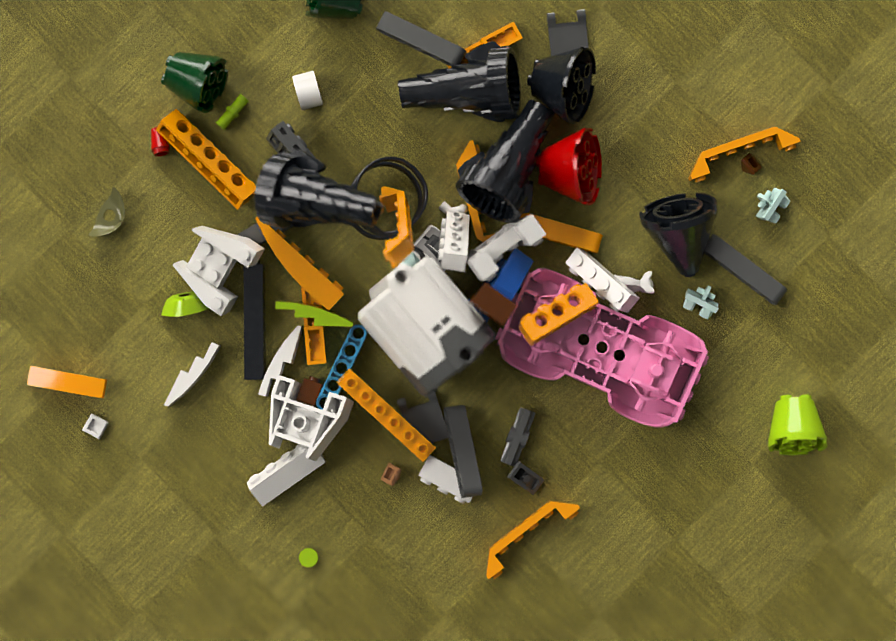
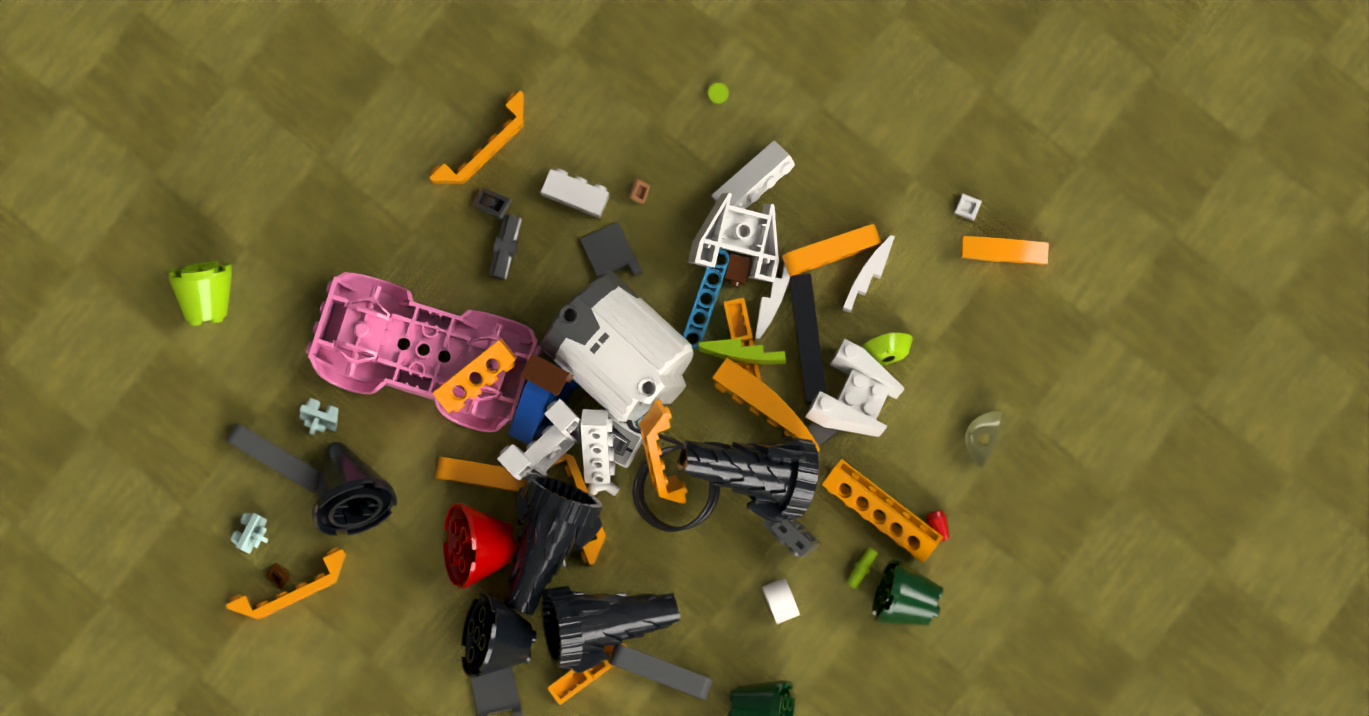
camera: 175 degrees right, 5 degrees down
light orange brick [336,369,436,462] -> none
dark grey beam [444,405,482,498] -> none
white brick [565,248,639,313] -> none
white animal [614,271,655,294] -> none
none -> light orange beam [782,224,882,276]

